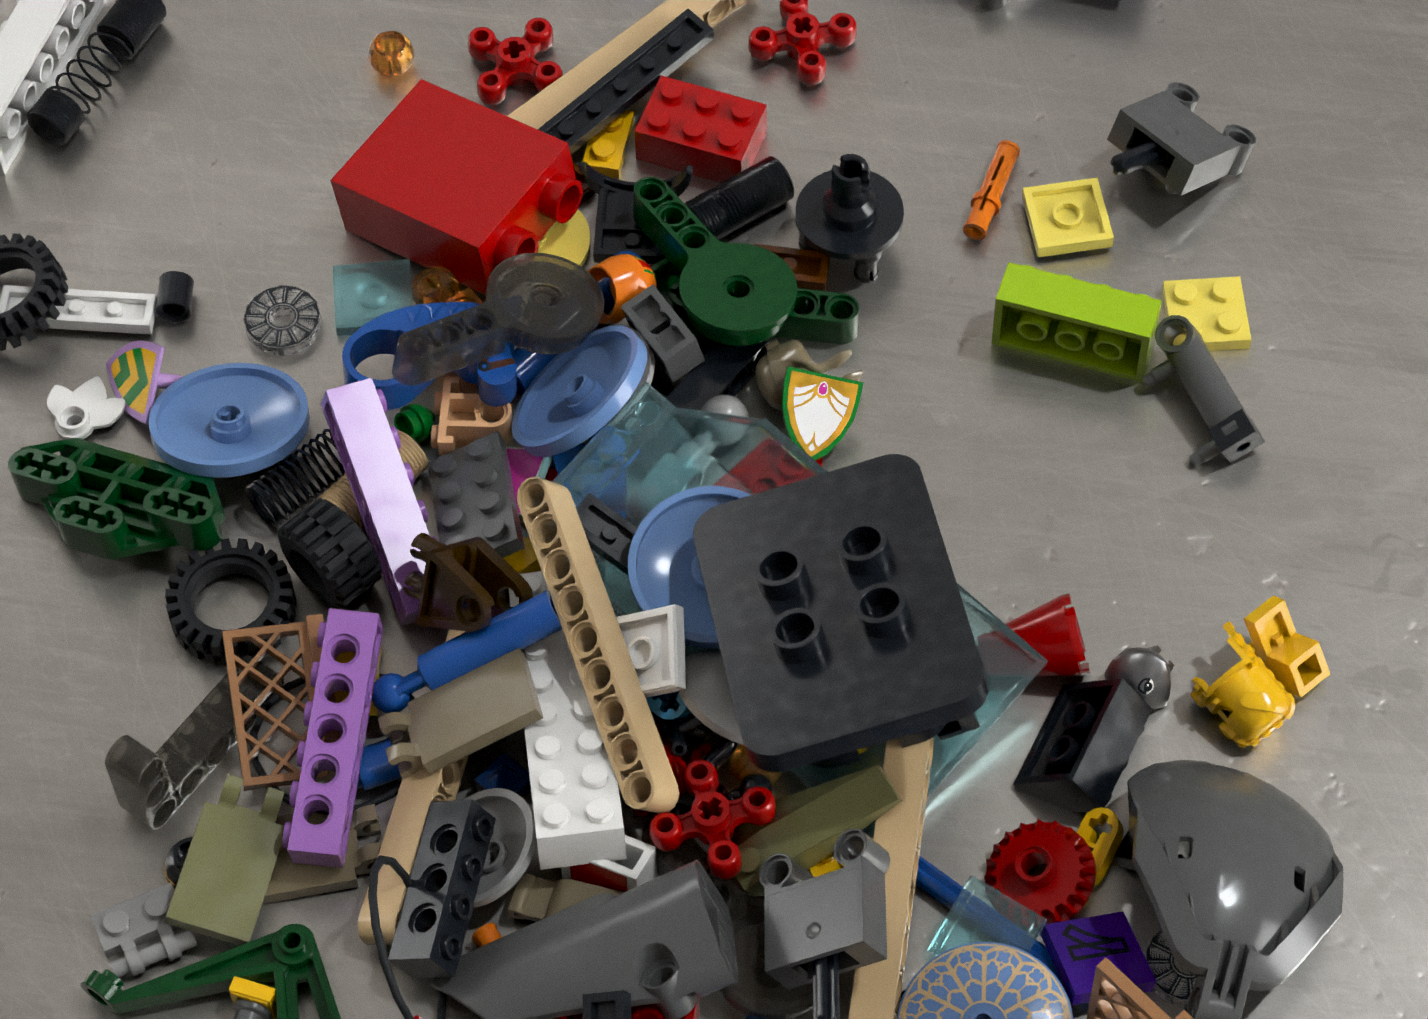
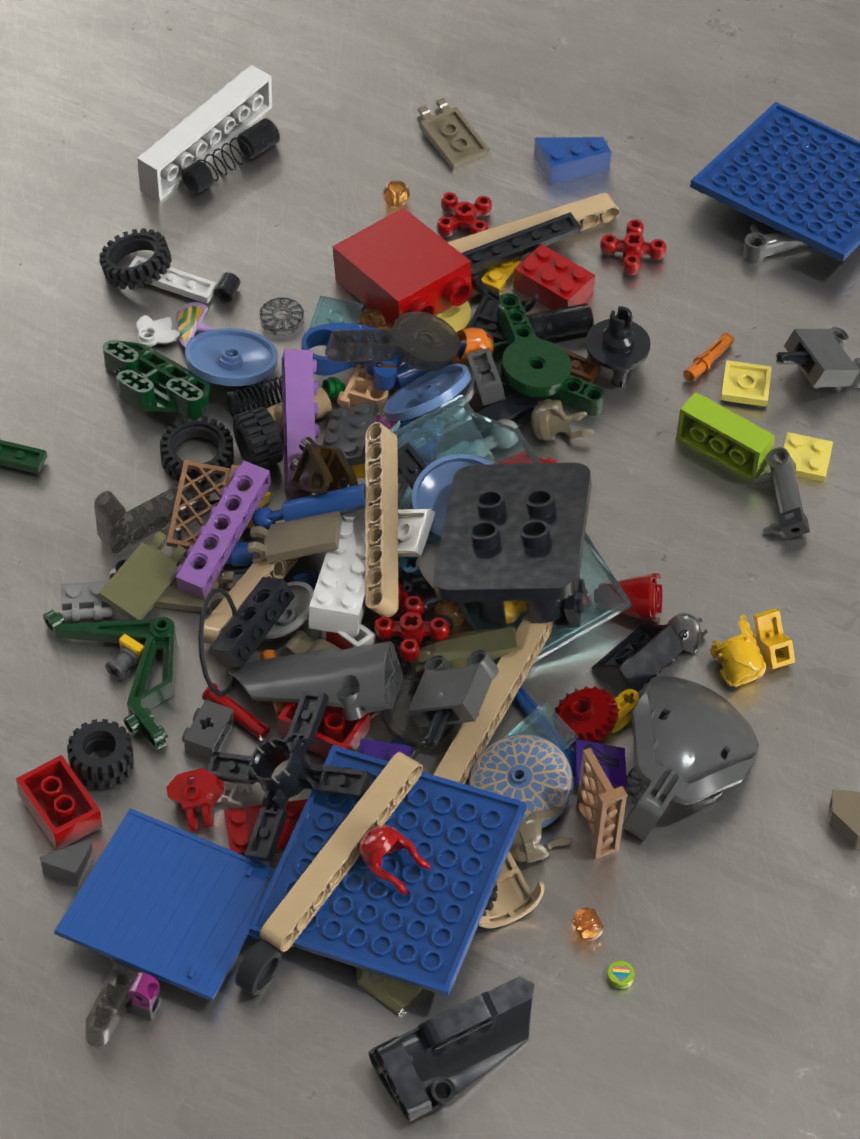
camera: 15 degrees right, 5 degrees down
shield [782,366,864,465] -> none

